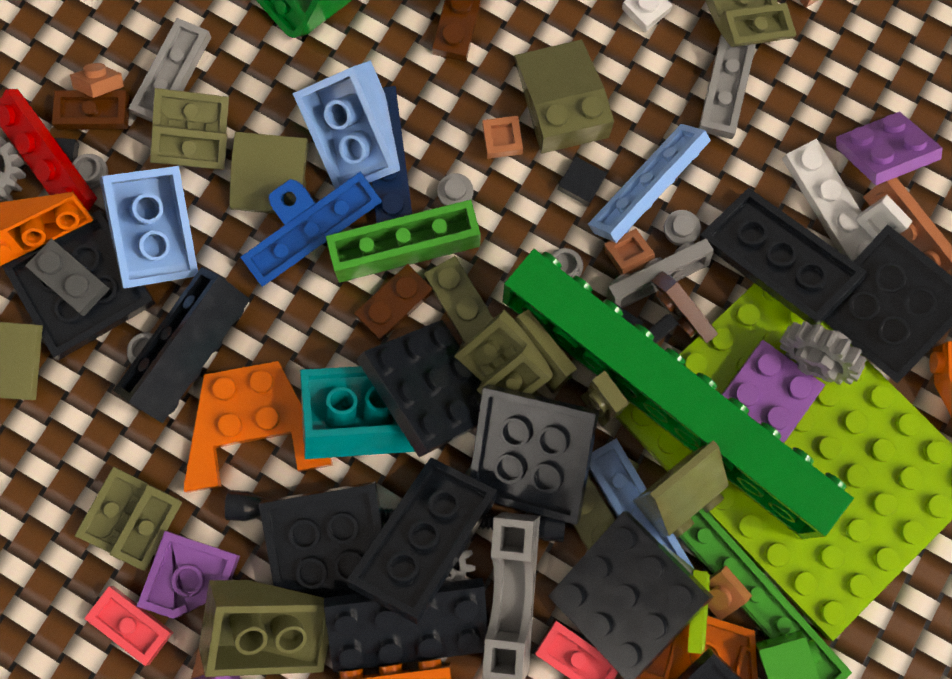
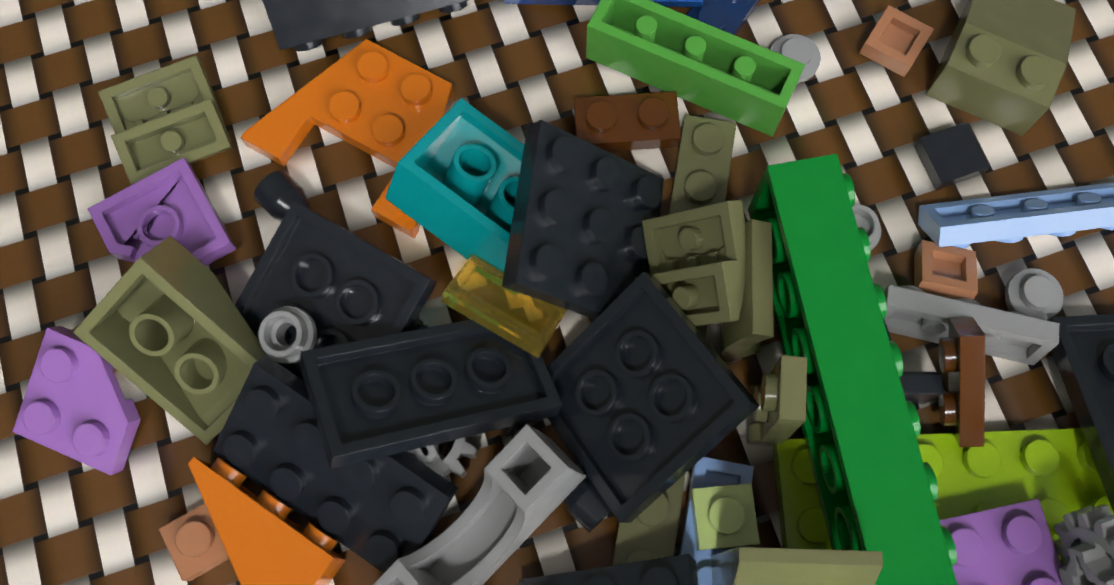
camera: 45 degrees right, 5 degrees down
coral plate [84,586,174,666] -> none
none -> light grey plate [258,306,317,364]
none -> clear yellow tile [441,255,567,358]
none -> yellowish green plate [690,483,760,551]

